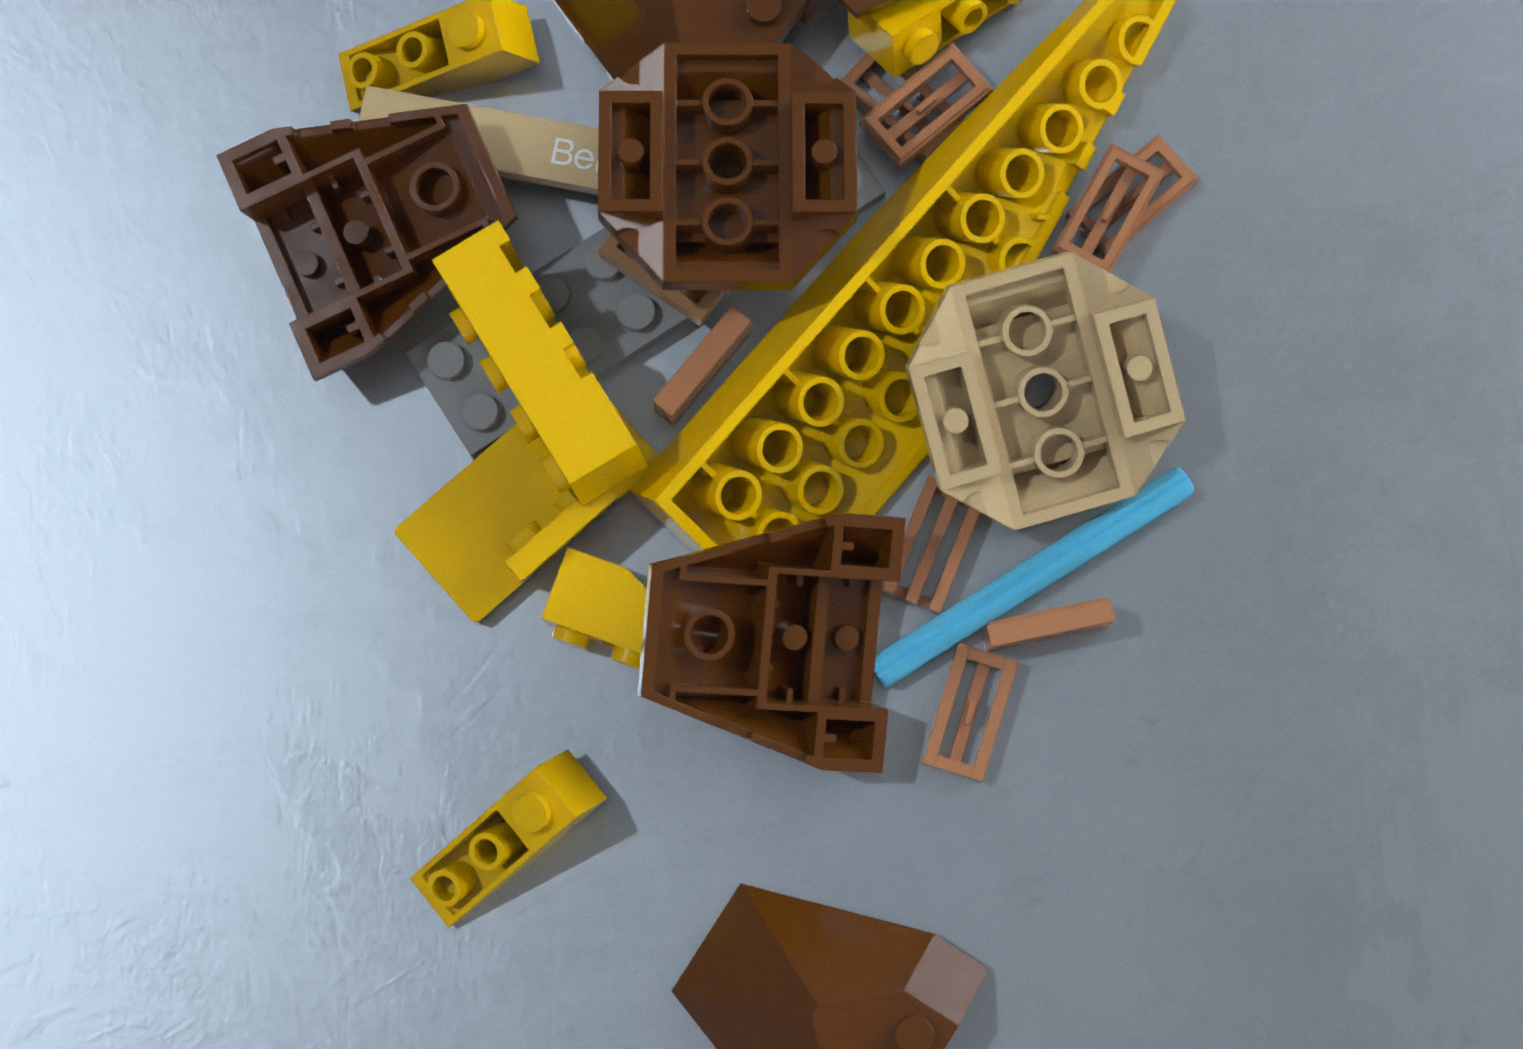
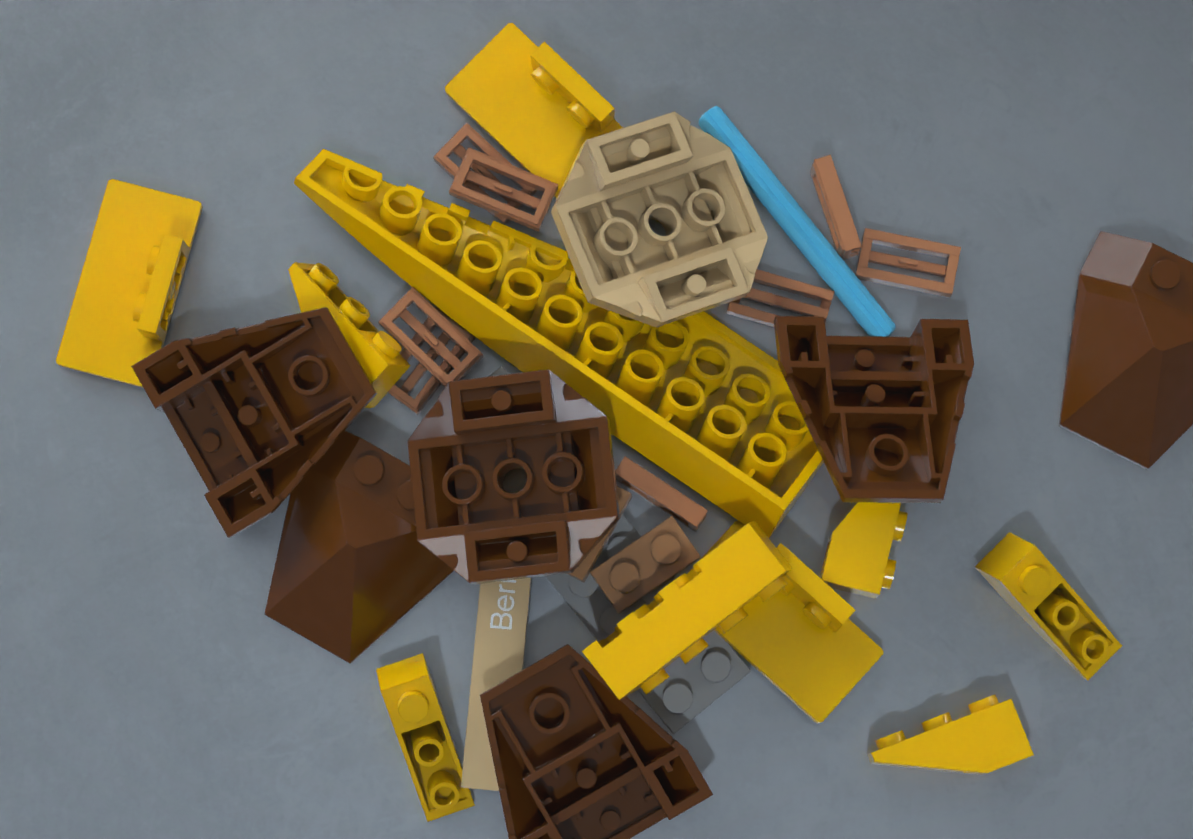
camera: 95 degrees left, 0 degrees up
none -> yellow bracket [445,23,623,199]
none -> medium nougat plate [590,516,701,614]
none -> yellow slope [867,694,1034,775]

